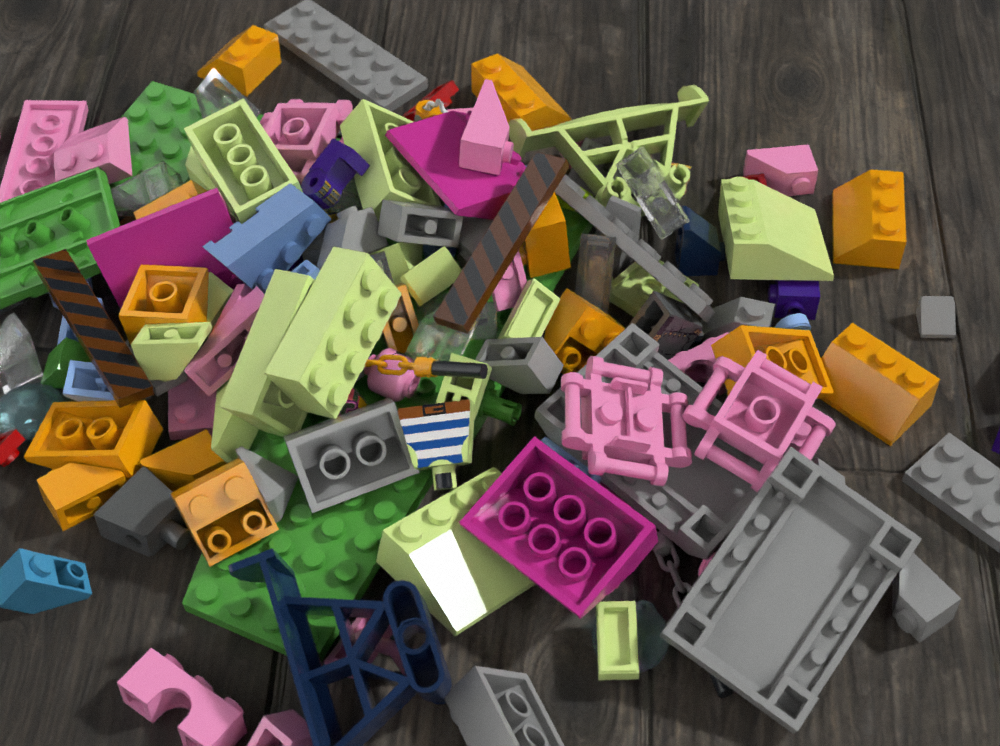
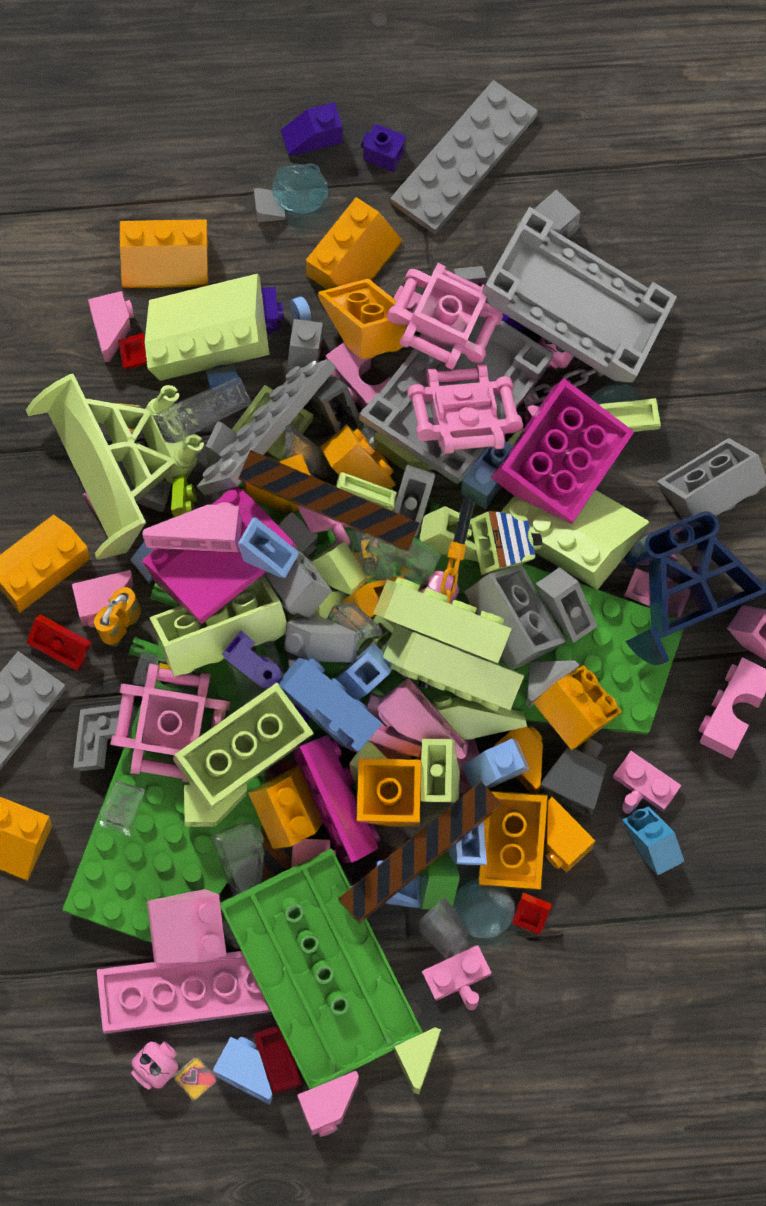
camera: 100 degrees left, 20 degrees up
none -> light blue slope [238,518,299,578]
none -> clear light blue dish [272,163,328,214]
none -> light blue slope [462,738,530,789]
none -> light grey slope [536,568,598,643]
none -> bright pink plate [613,751,681,814]

